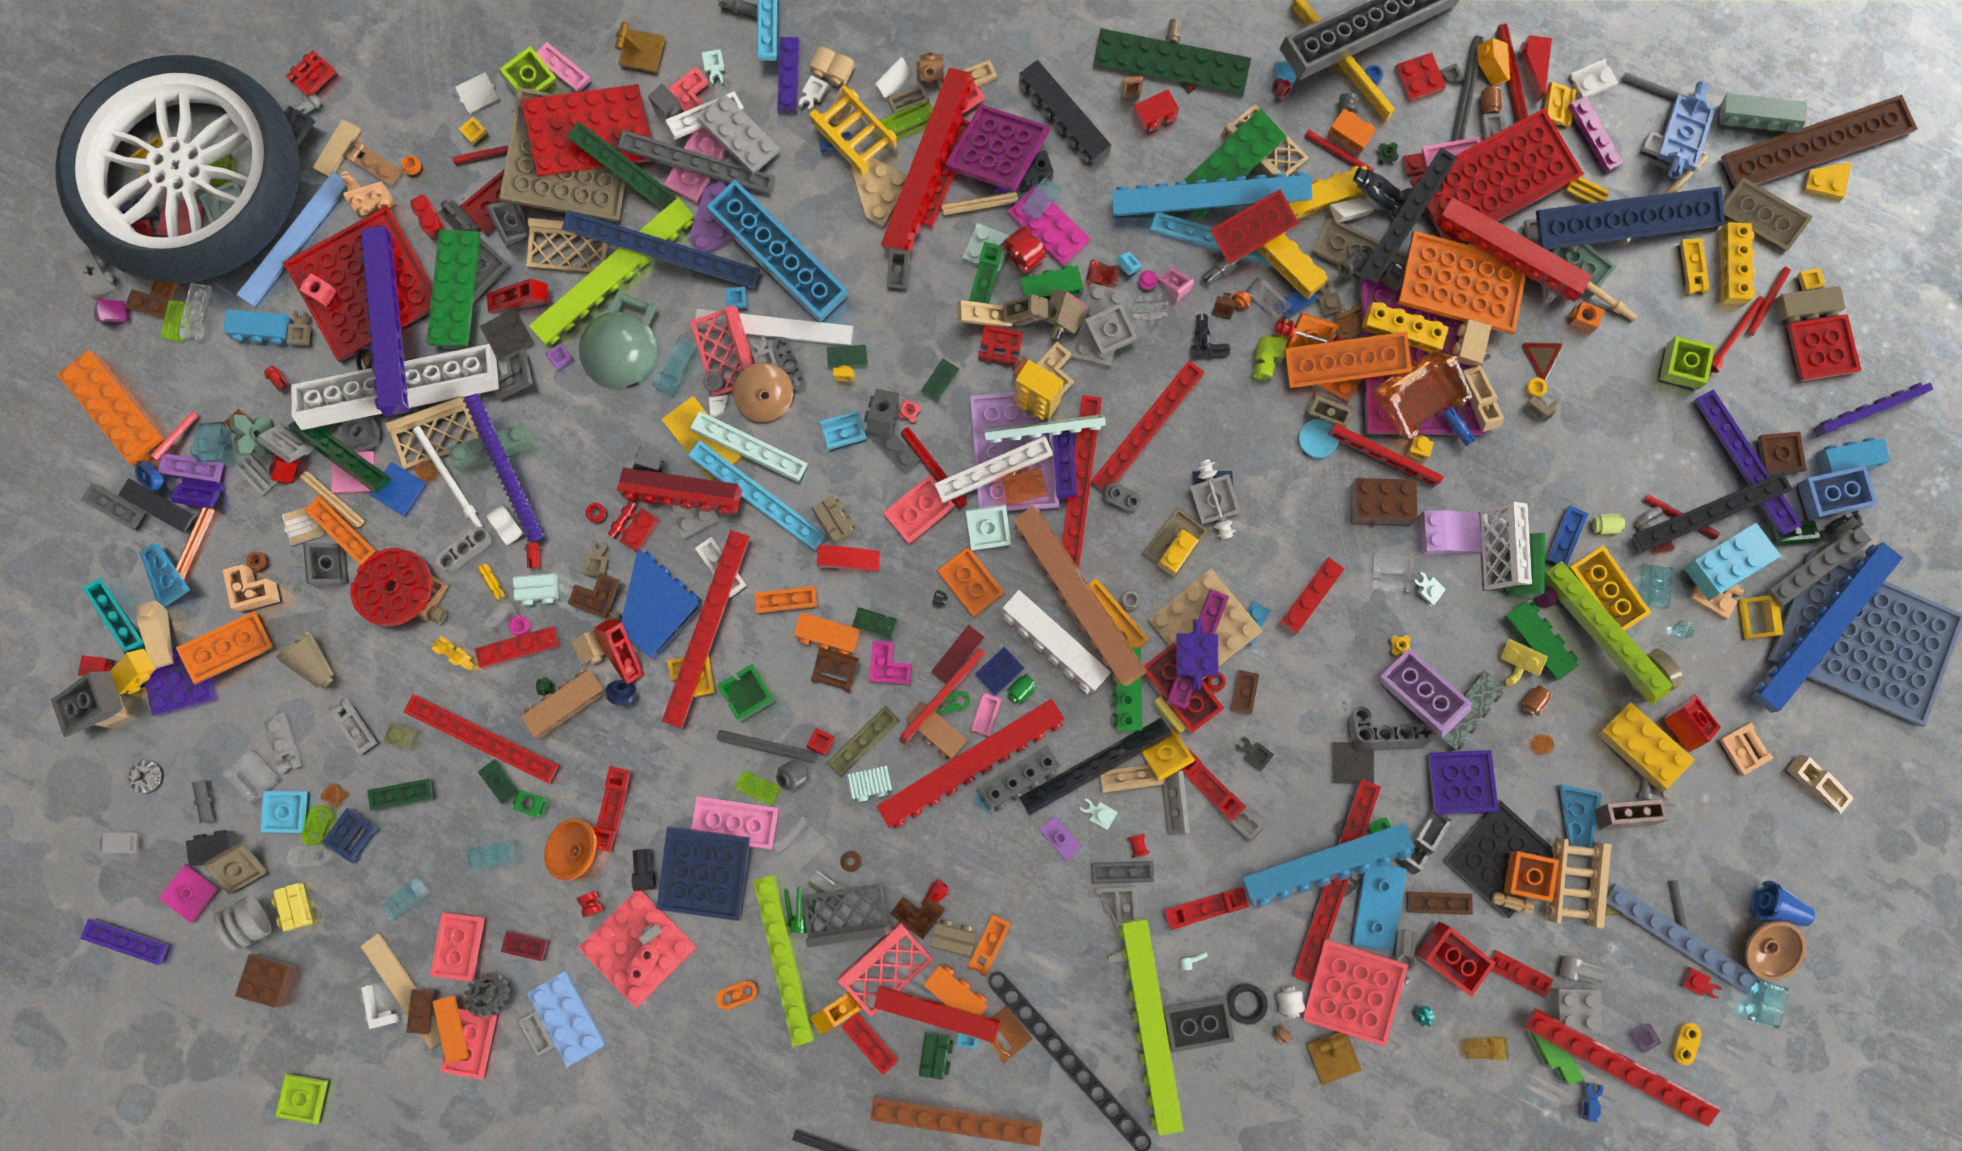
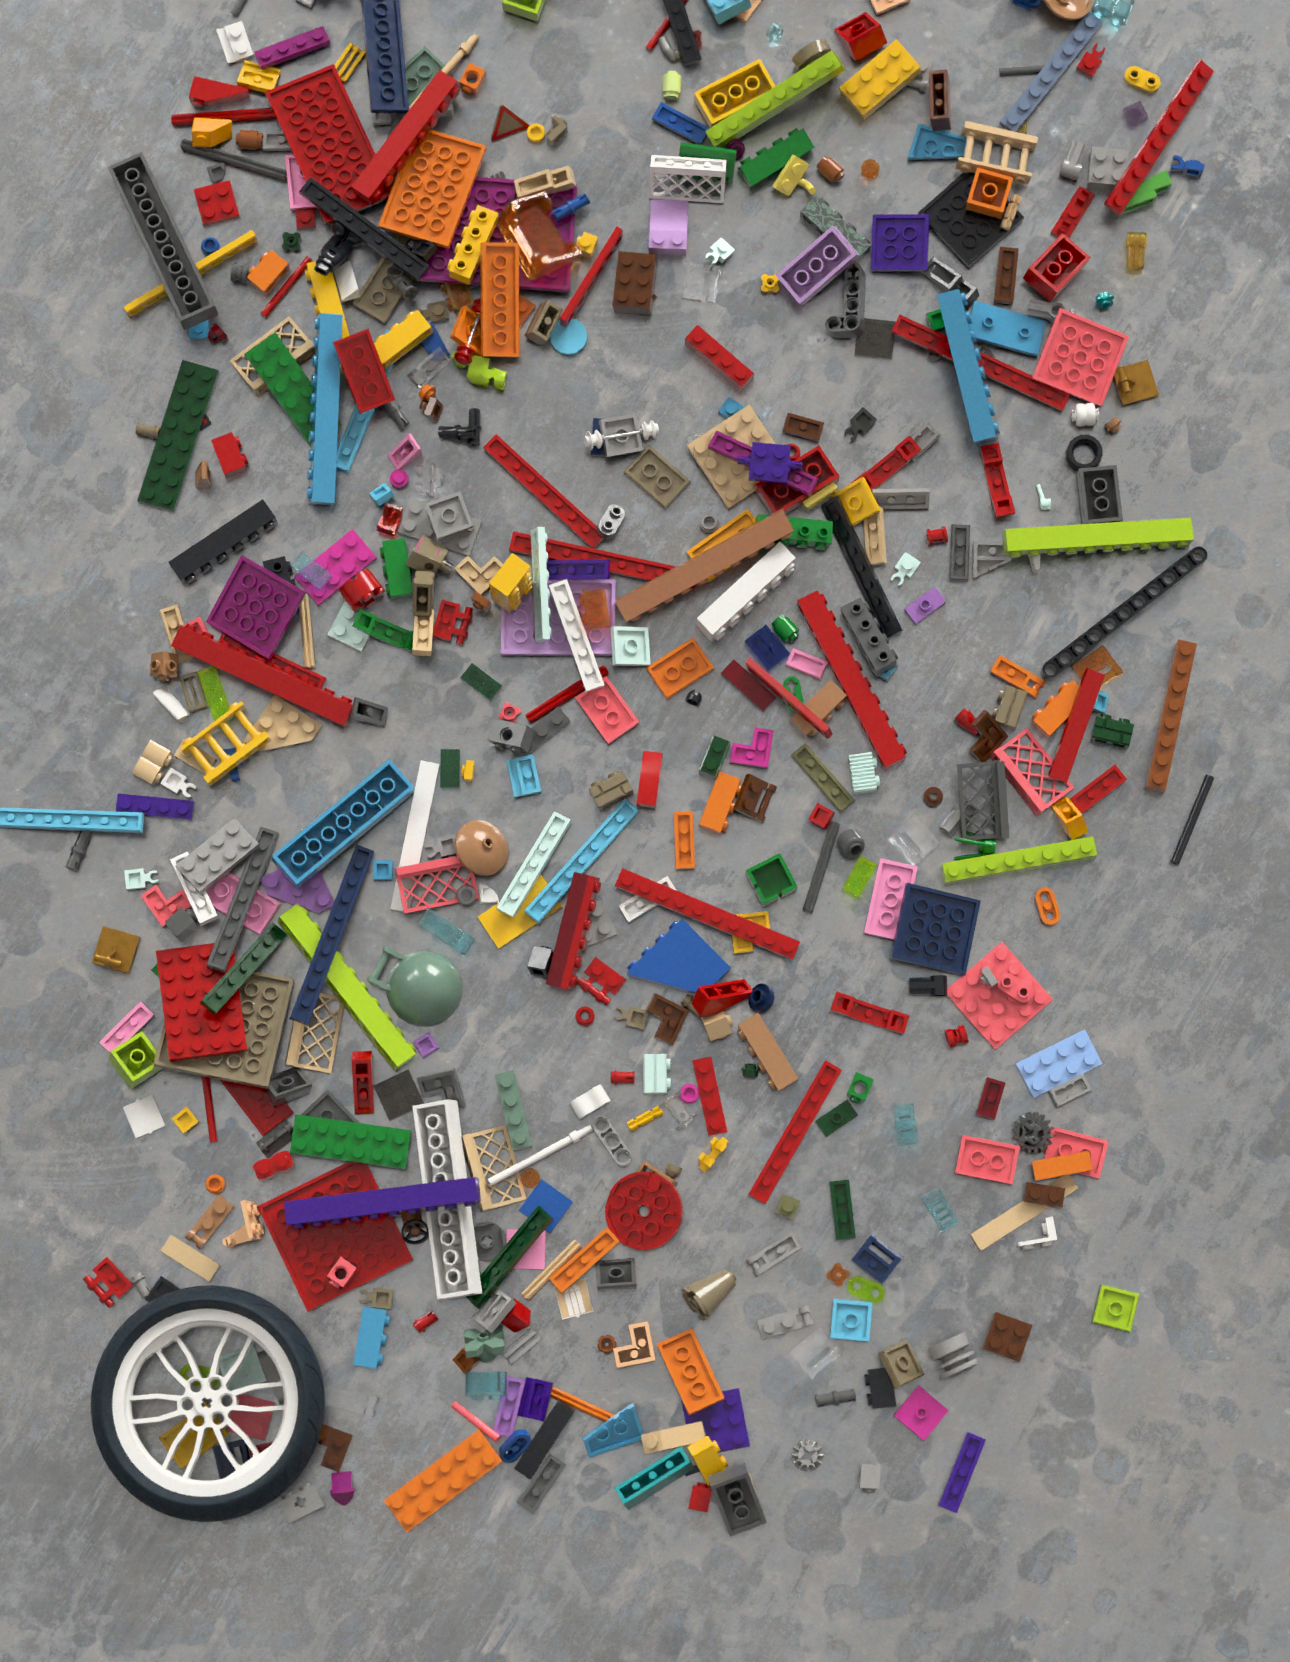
camera: 85 degrees left, 0 degrees up
clear neon green tile [160,300,191,342] -> none
light blue tile [237,172,347,307] -> none
light yellow brick [271,883,313,932] -> none
dark purple piece [462,393,544,543] -> none
orange dish [544,818,597,881] -> none
dark grey beam [772,337,806,392] -> none
yellow brick [1157,529,1199,576] -> none
tan brick [1453,319,1492,367] -> none
clear light blue plate [1639,564,1673,608] -> none

